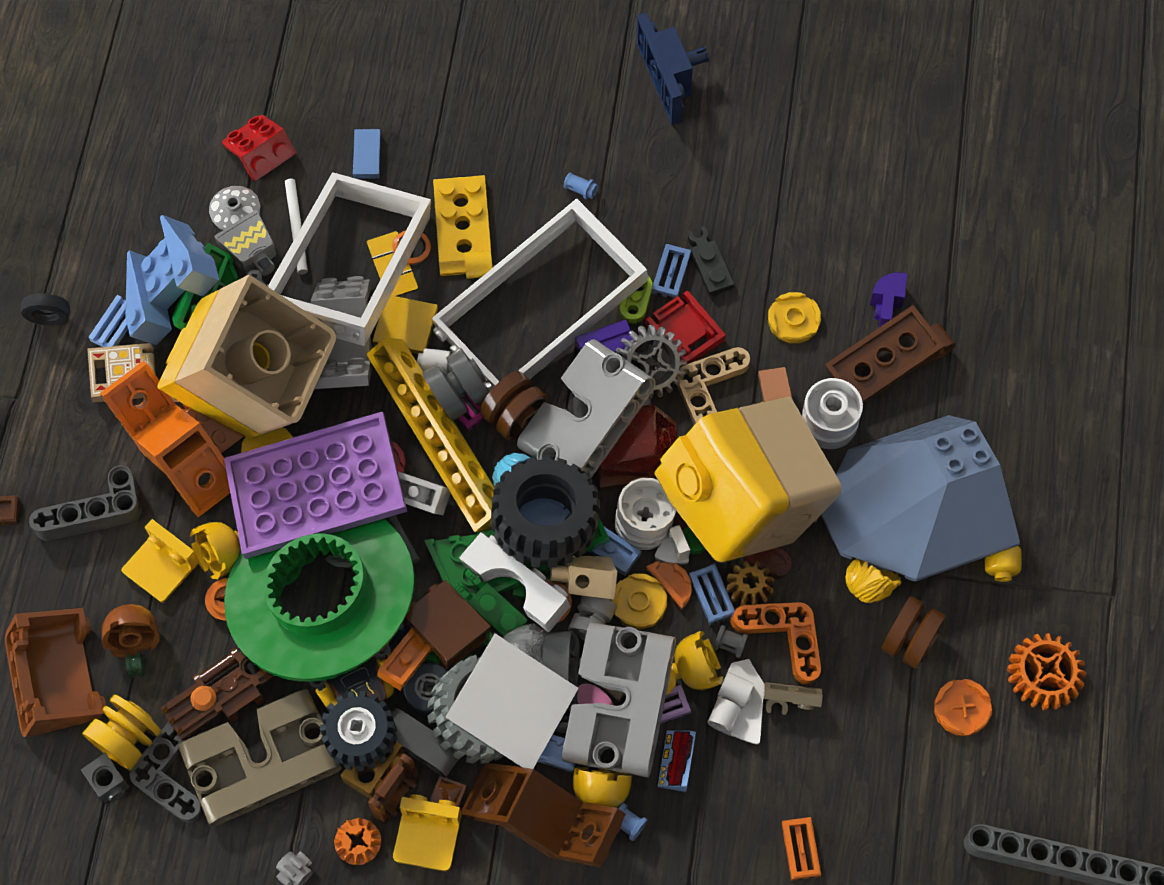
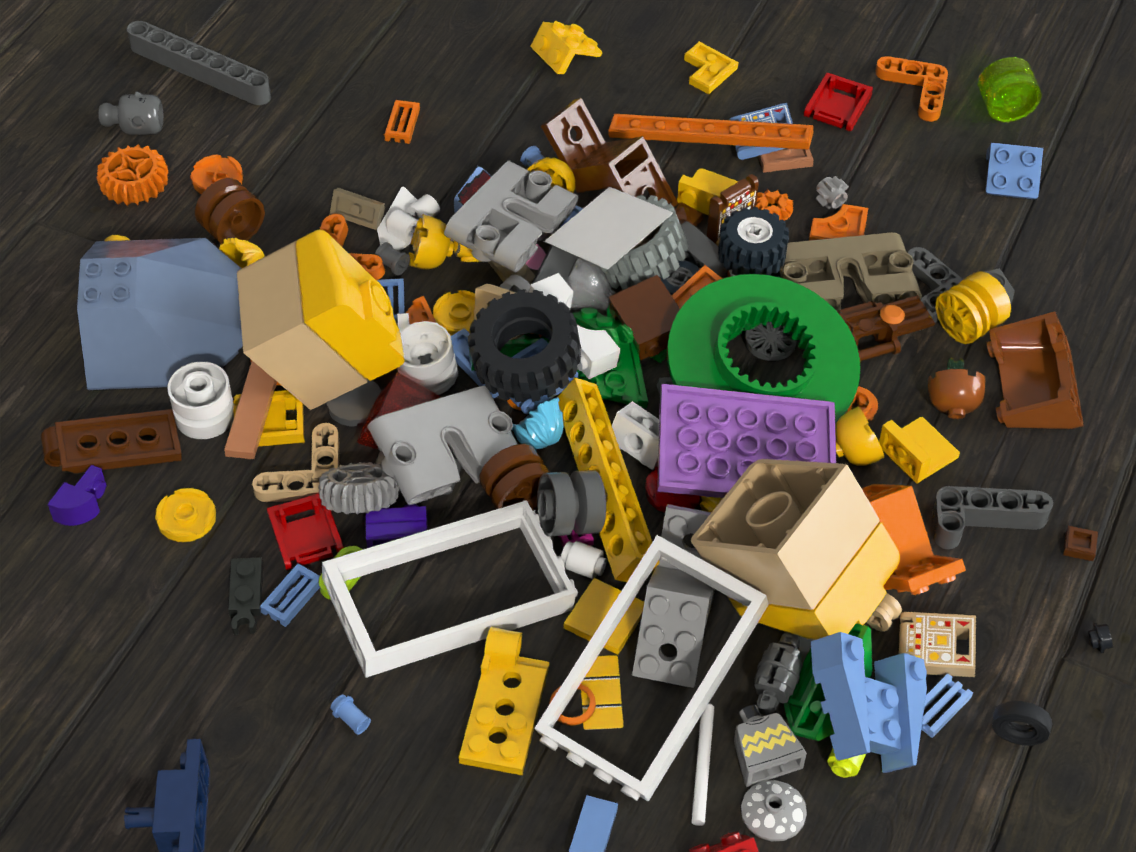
camera: 165 degrees left, 15 degrees down
none -> dark grey piece [99,91,163,135]
none -> orange tile [809,204,868,241]

